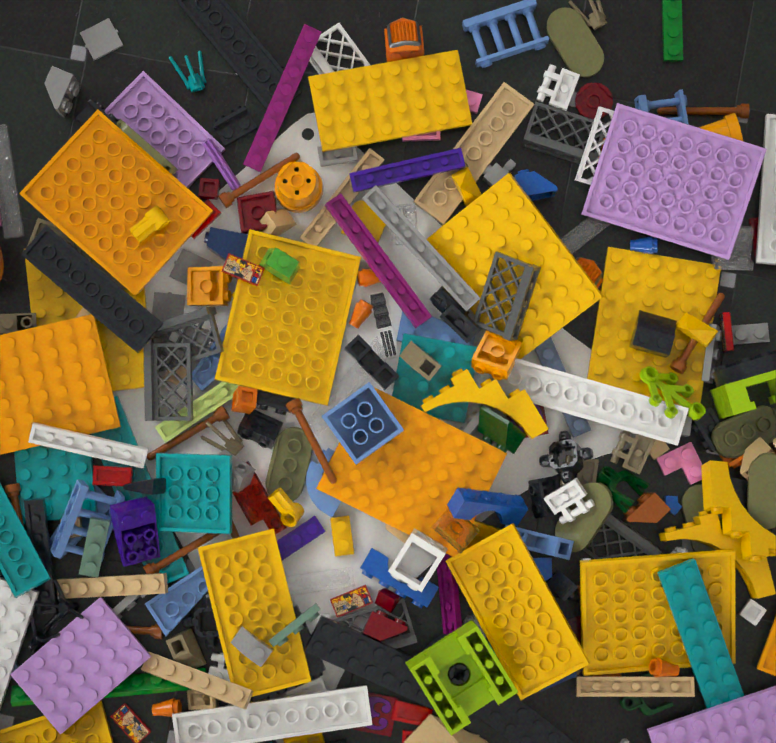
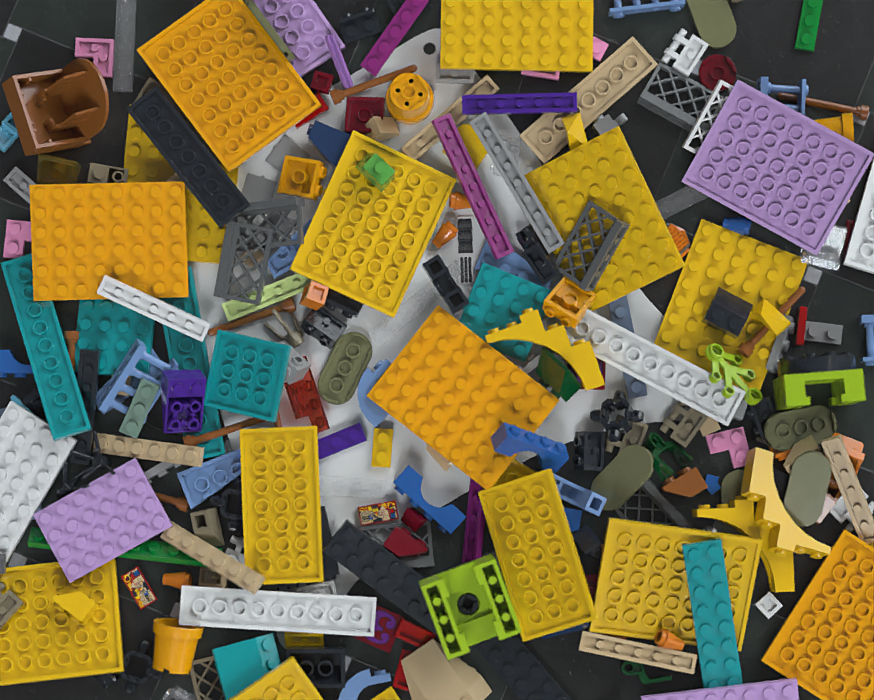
camera: 15 degrees right, 0 degrees up
red tile [92,466,133,486] -> none
black slope [123,478,166,495] -> none
yellow piece [129,205,170,243] -> none
tile [221,253,265,286] -> none
light grey slope [230,626,274,667] -> none
yellow piece [268,487,304,527] -> none
sand green plate [269,603,321,647] -> none
dark orange piece [286,398,337,484] -> none
medium blue slope [321,382,404,465] -> none
white window [388,528,448,592] -> none
dark tan slope [399,341,441,381] -> none
clear yellow slope [431,508,480,554] -> none
blue slope [514,169,558,201] -> none
white plate [544,478,595,524] -> none

